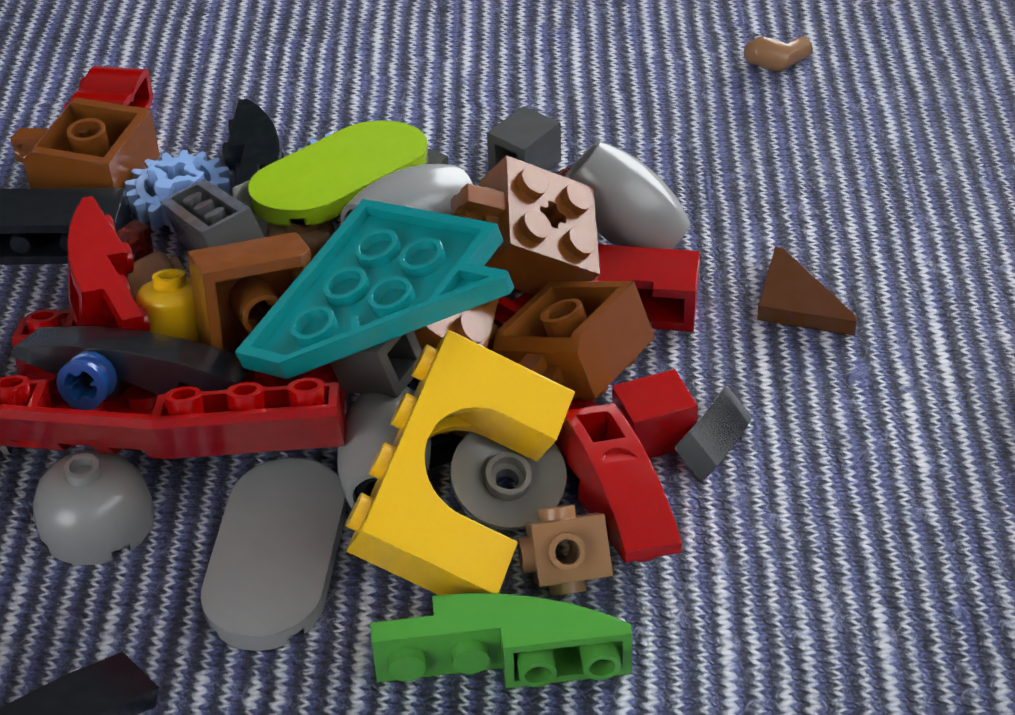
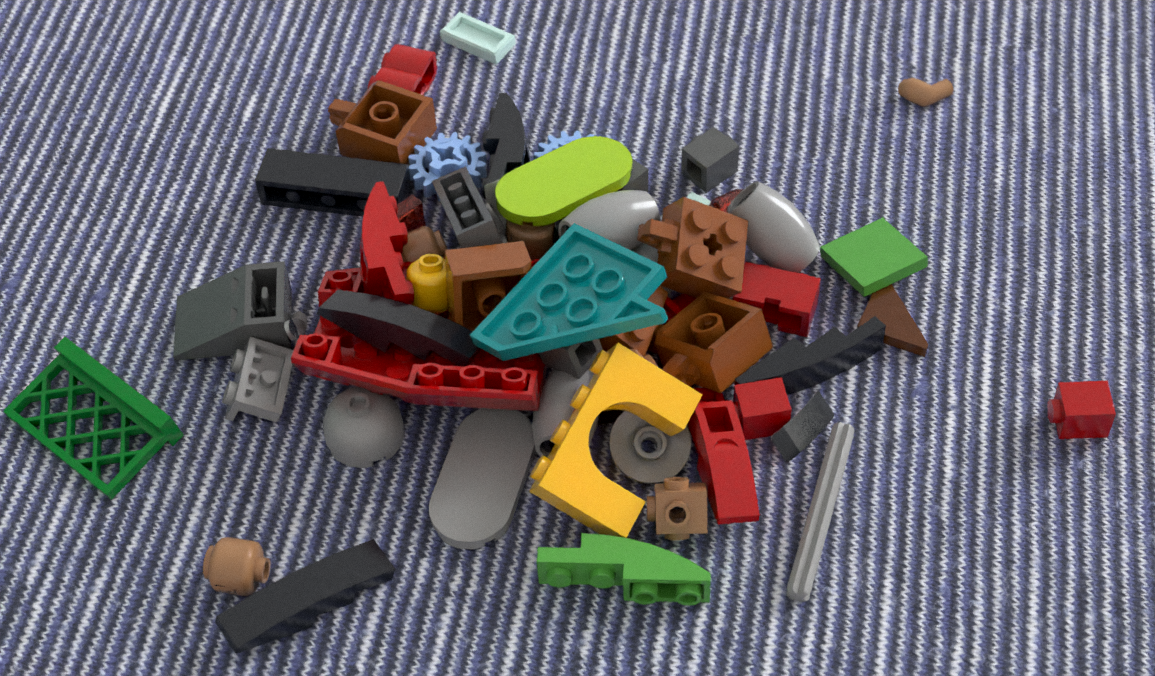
camera: 10 degrees right, 10 degrees up
blue bush [56,351,117,410] -> none
none -> light aqua tile [440,12,516,65]
none -> black slope [734,316,886,395]
none -> light grey axle [786,422,855,602]
none -> bright green tile [820,218,928,297]

